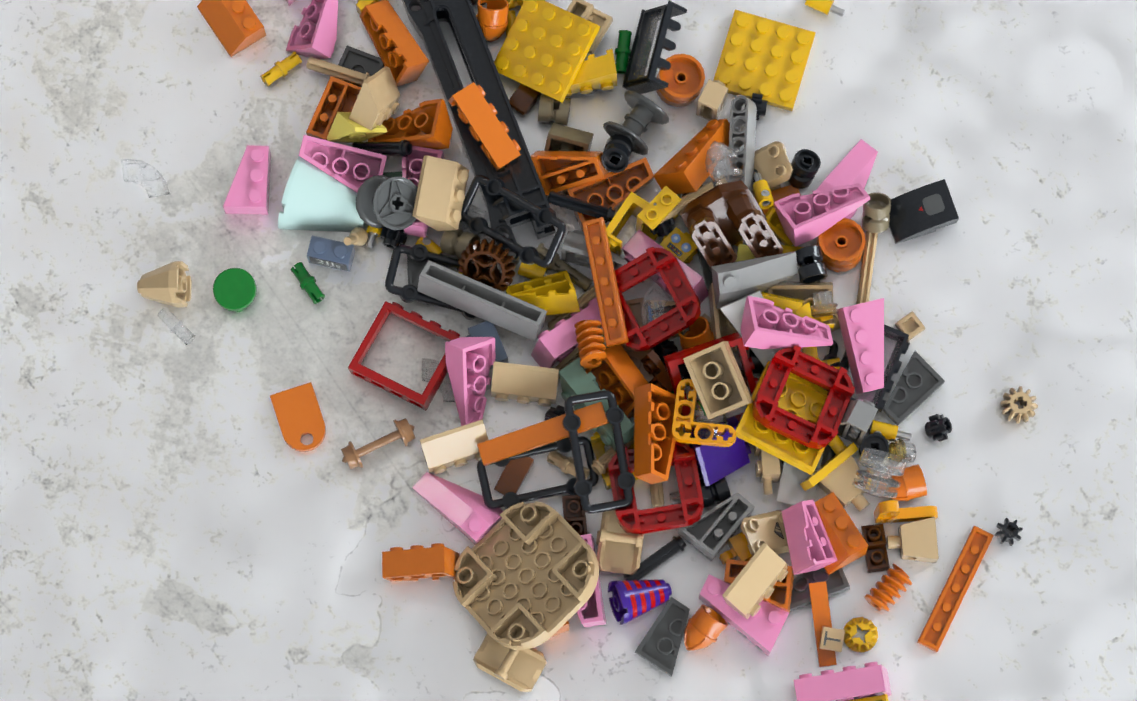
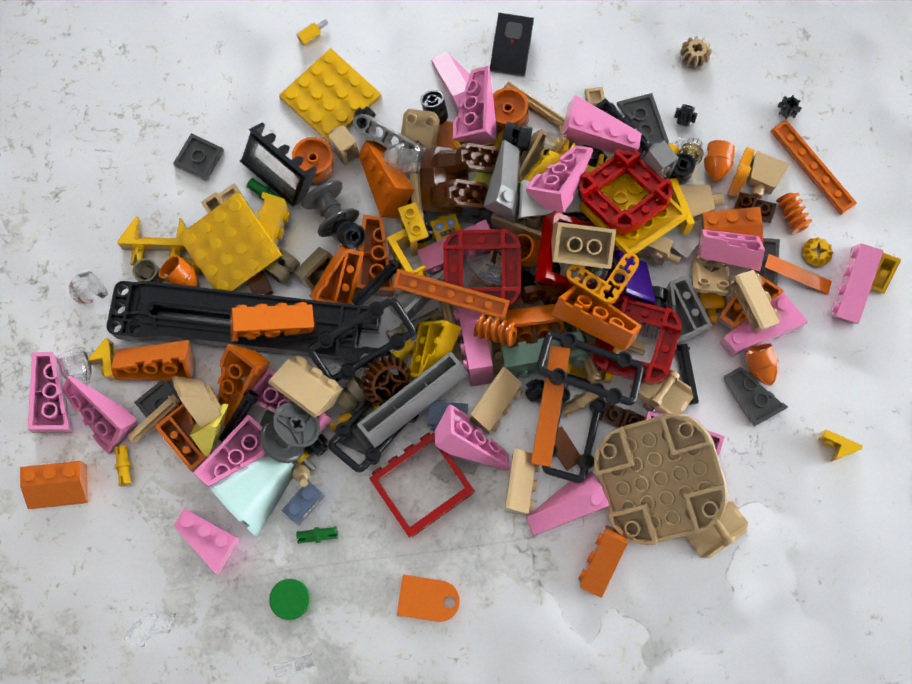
camera: 60 degrees left, 0 degrees up
tan cone [137,261,192,308] -> none
medium nougat piece [341,418,415,469] -> none
dark purple cone [608,579,672,625] -> none
yellow piece [753,173,774,209] -> none
tan tile [819,626,845,652] -> none
clear wheel [853,448,907,498] -> none
dark tan wheel [862,193,891,233] -> none

